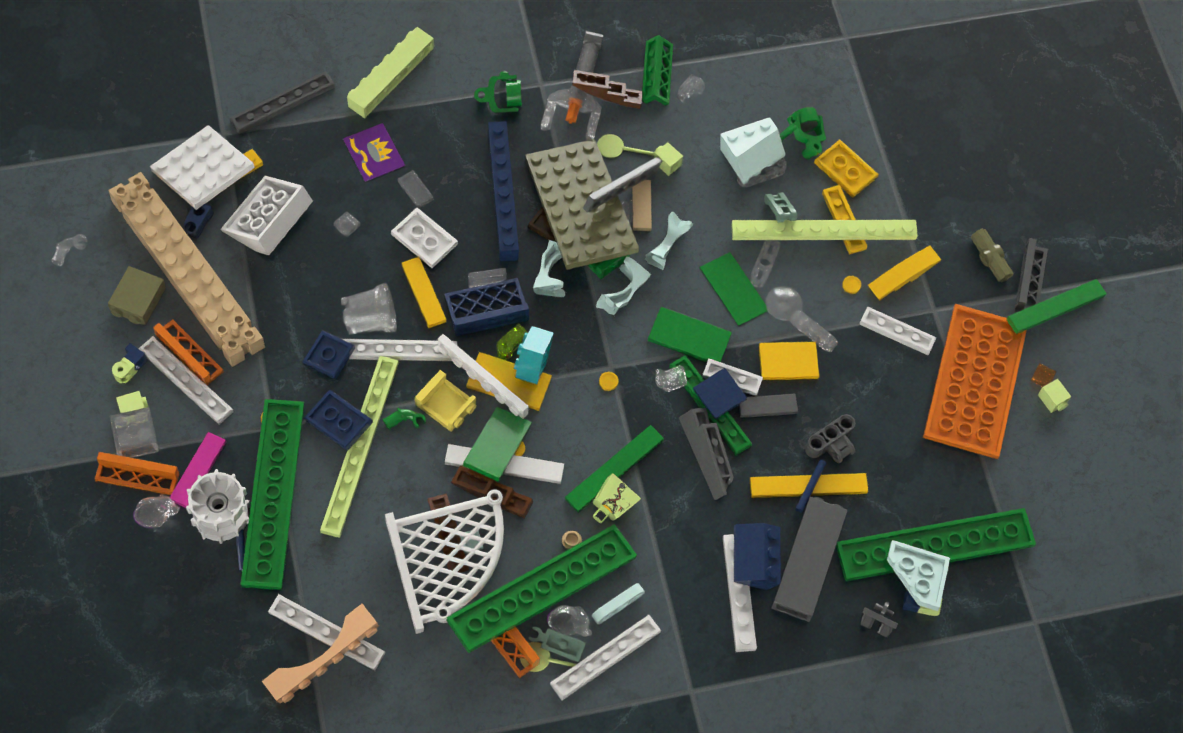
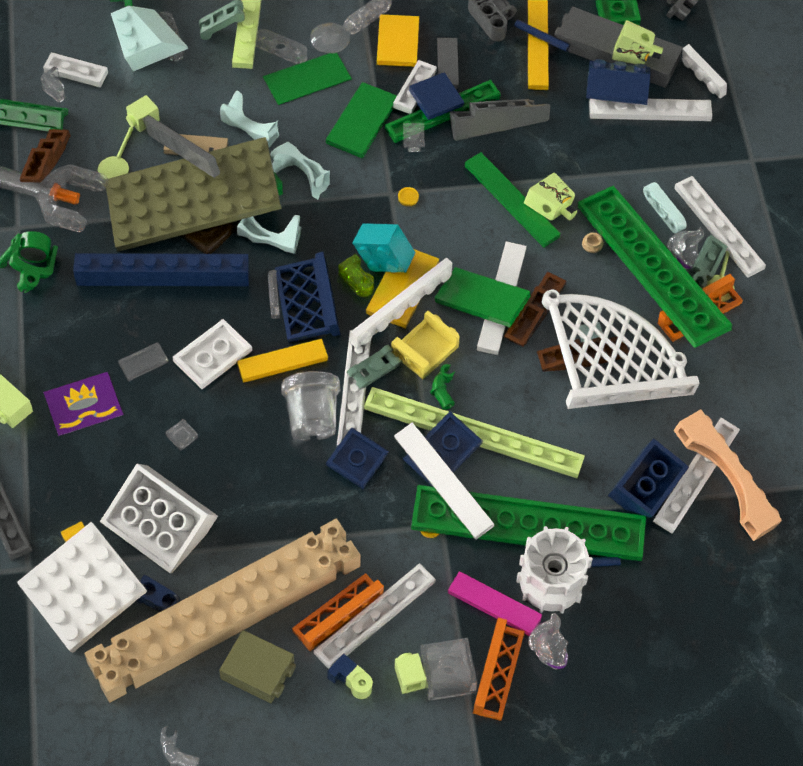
camera: 80 degrees left, 5 degrees down
none -> white plate [43,52,108,88]
none -> sand green plate [346,344,402,390]
none -> white tile [394,423,494,540]
none -> dark blue slope [608,438,689,518]
none -> yellowish green torso [612,20,663,64]
none -> white plate [682,44,727,98]

